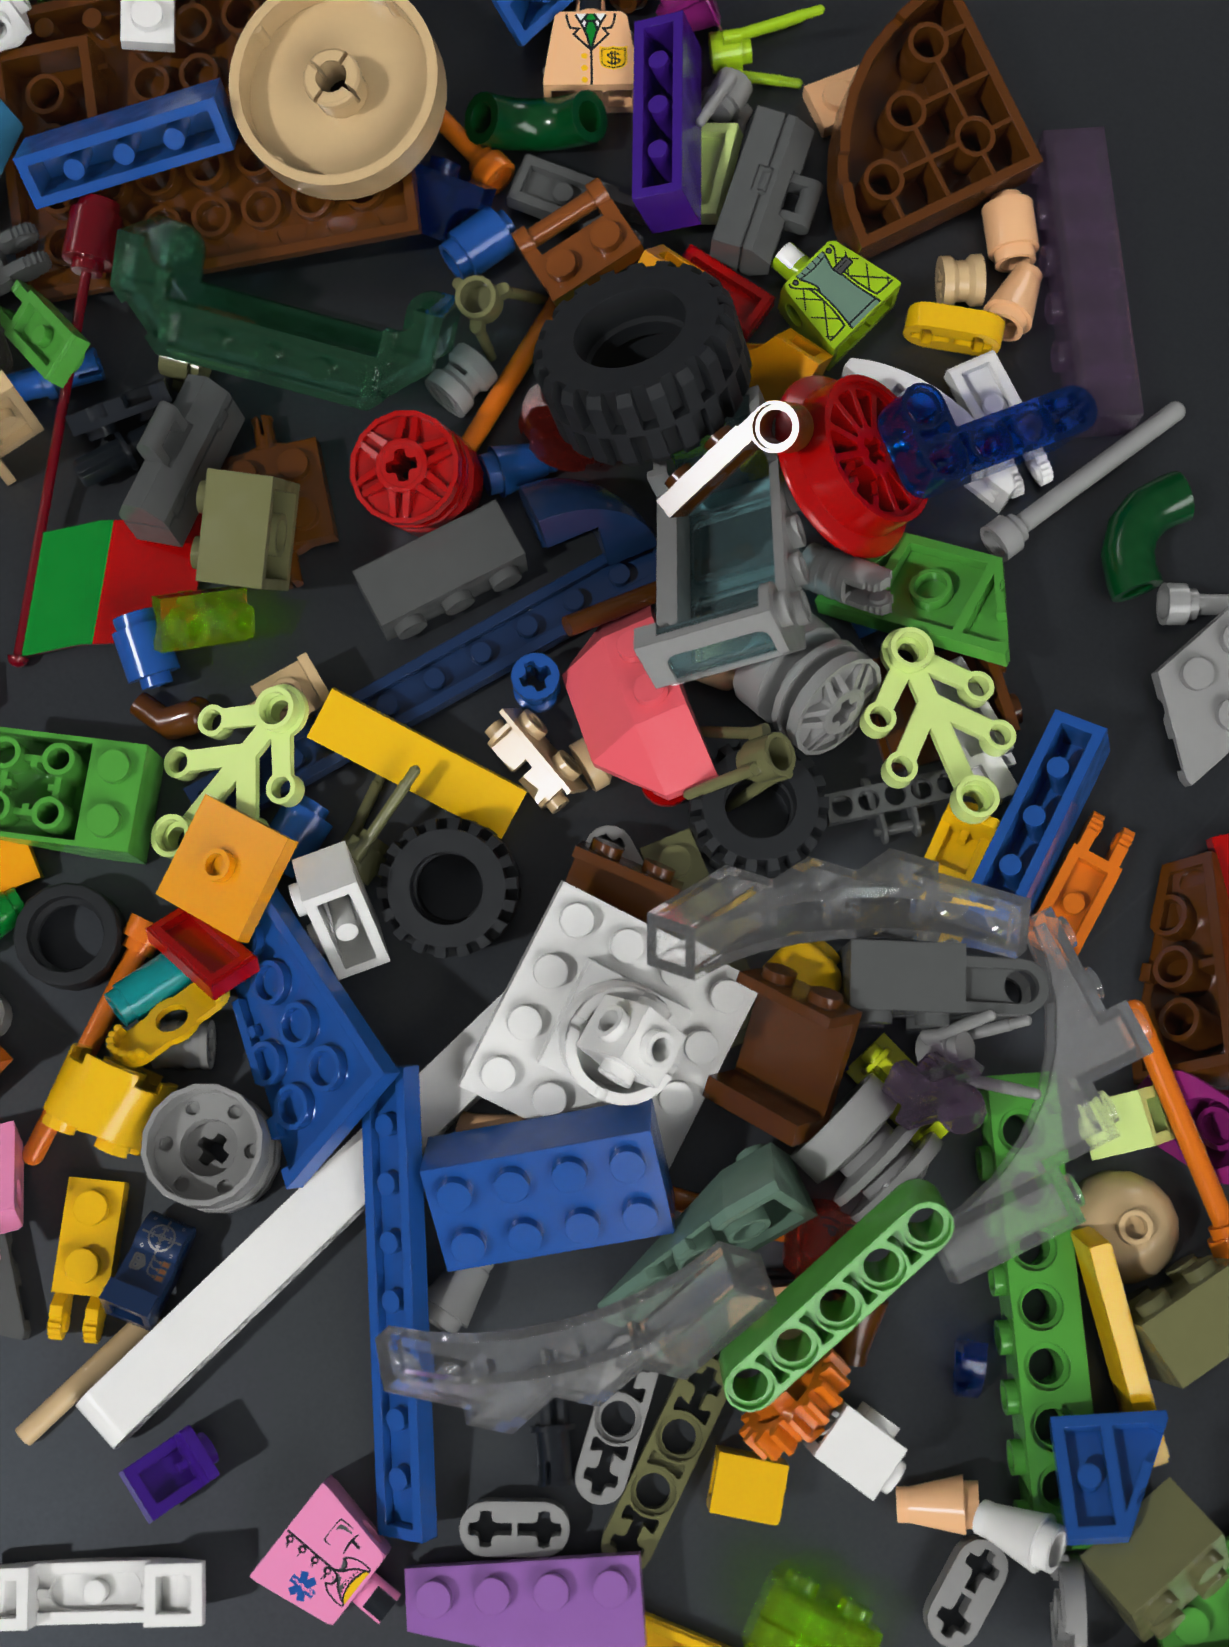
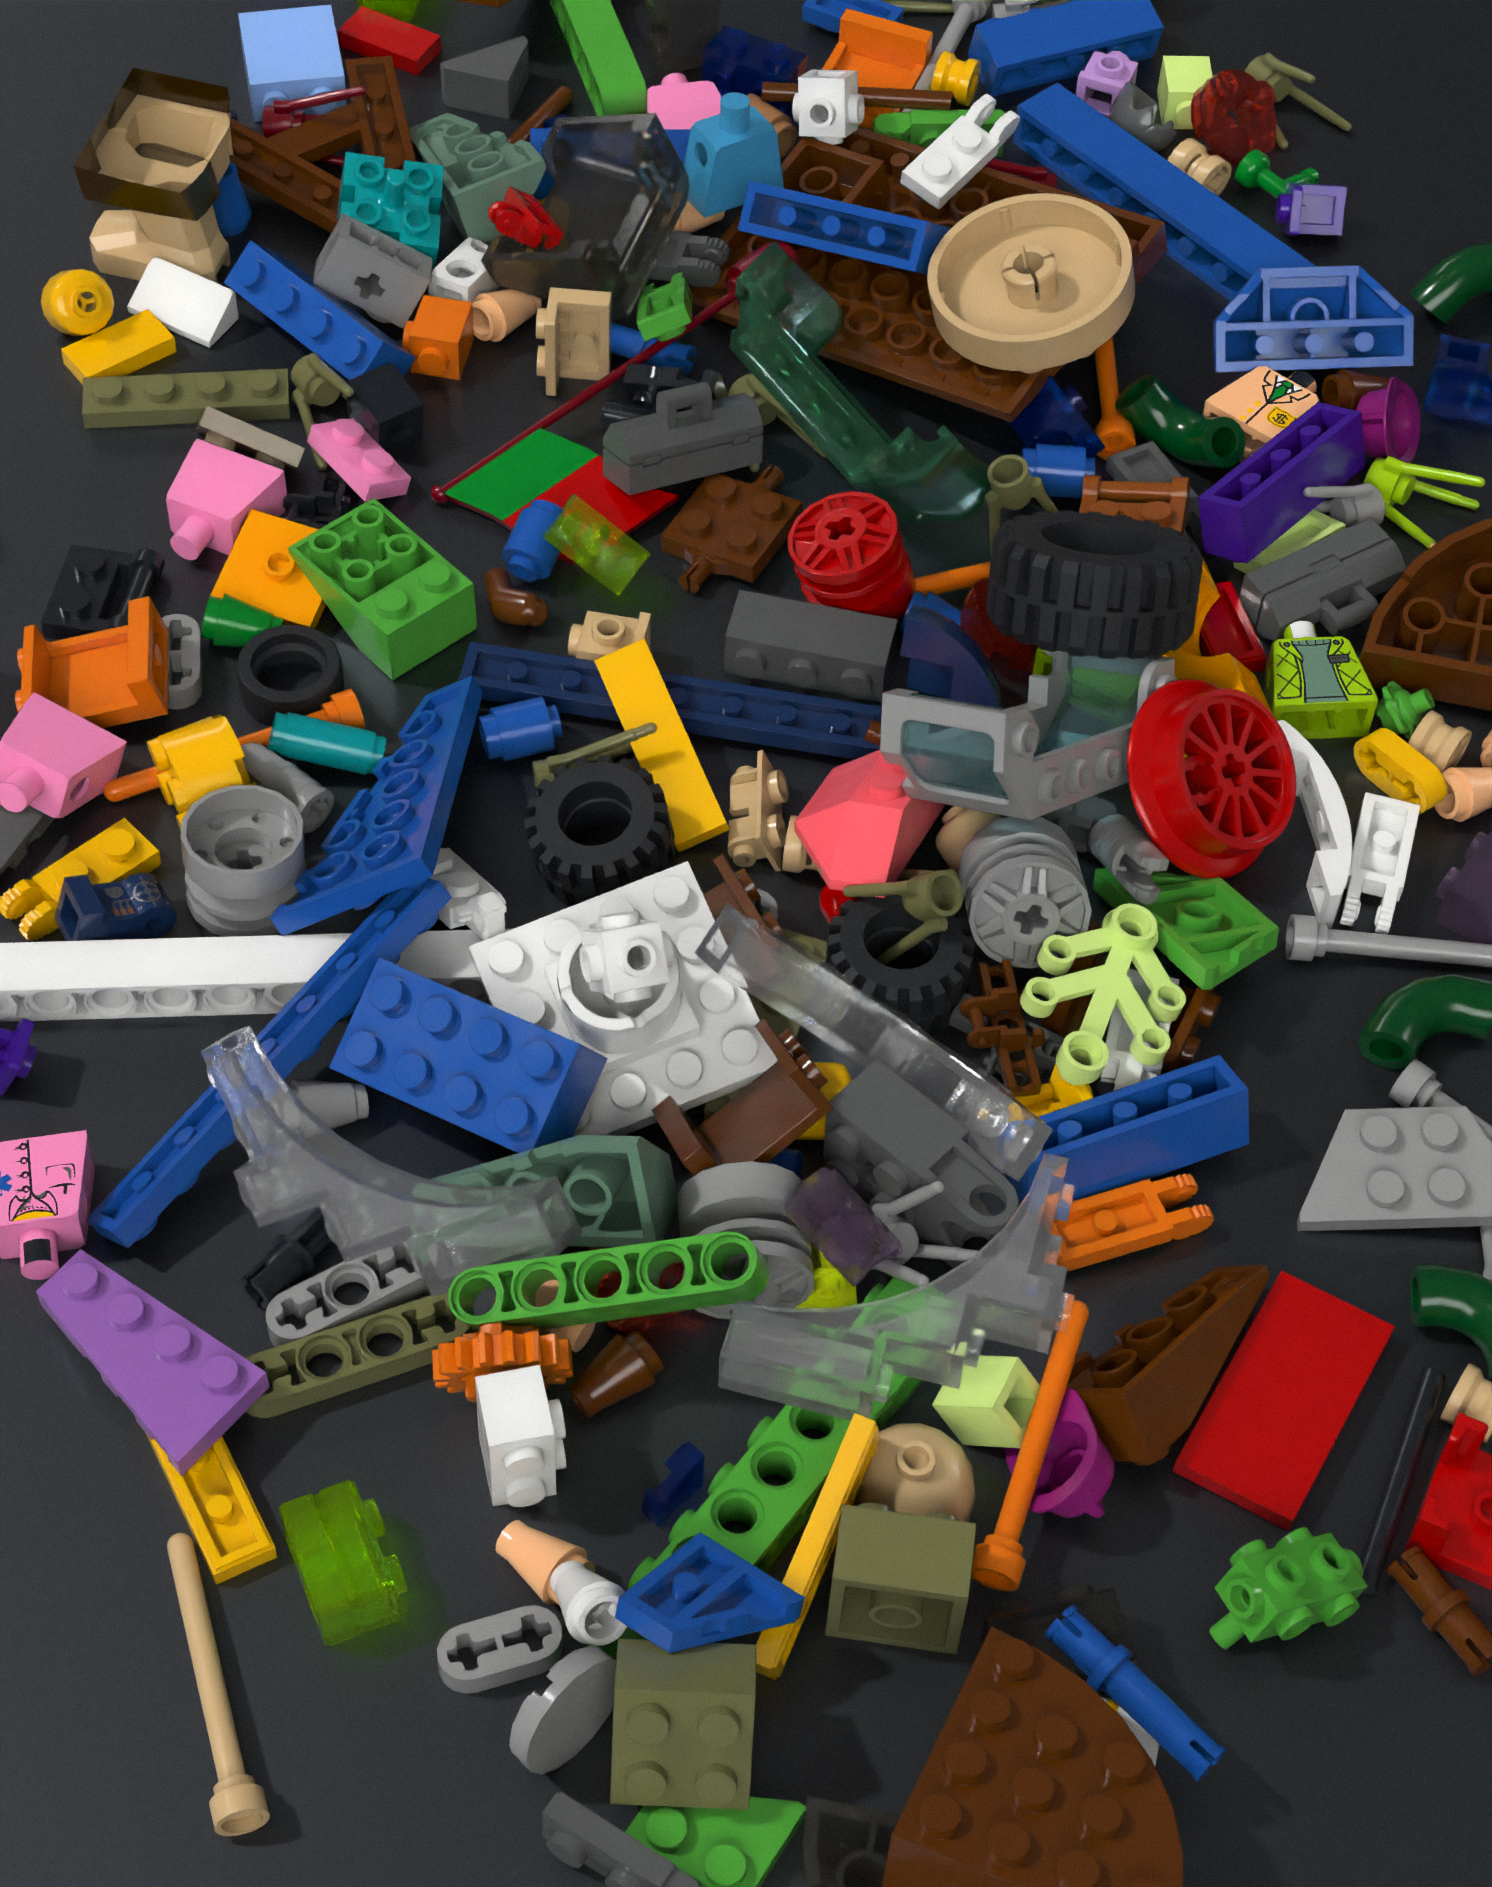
camera: 40 degrees right, 25 degrees down
yellow piece [105,982,230,1068] -> none
red tile [145,908,260,1001] -> none
yellowish green plant [151,684,309,859] -> none
light orange plate [156,794,299,944] -> none
olive brick [190,468,300,591] -> none
white brick [288,841,390,980] -> none
light grey wheel [425,343,498,418] -> none
light grey beam [459,1497,571,1557] -> none
blue bush [511,652,561,713] -> none
plate [656,401,814,518] -> none
yellow panel [706,1445,789,1525] -> none
clear blue beam [878,383,1098,499] -> none
none -> white hinge [430,848,507,940]
none -> reddish brown piece [960,959,1045,1098]
none -> bright green plant [1376,680,1435,741]

